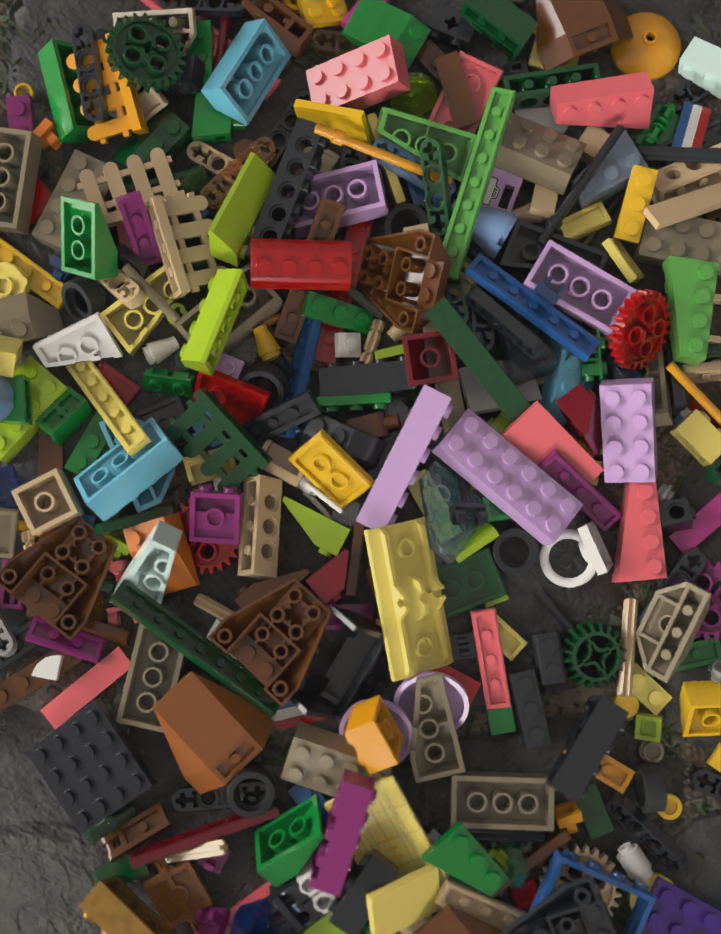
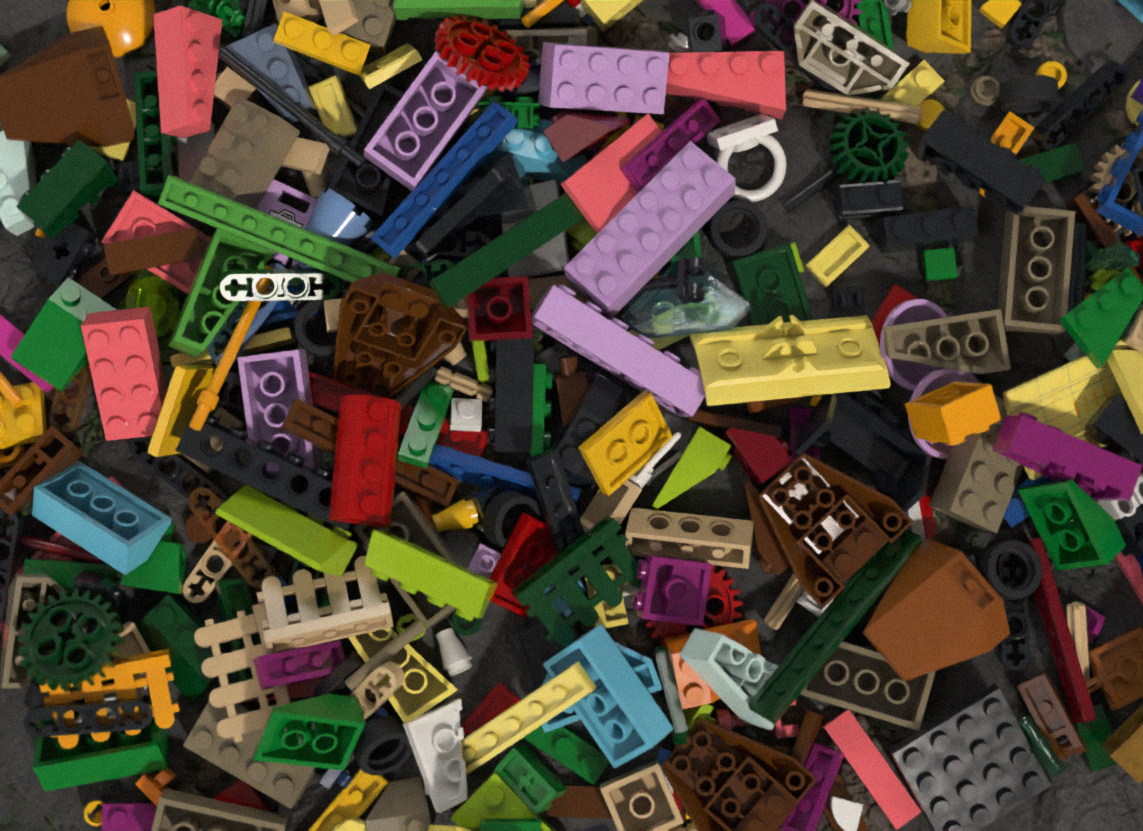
camera: 85 degrees left, 0 degrees up
green hinge [143,367,195,397] -> none
lime tile [446,522,499,563] -> none
coral tile [471,607,511,710] -> none
dark blue tile [532,275,565,308] -> none
light orange tile [554,801,584,835] -> none
white brick [616,842,653,882] -> none
lime plate [635,712,663,743] -> none

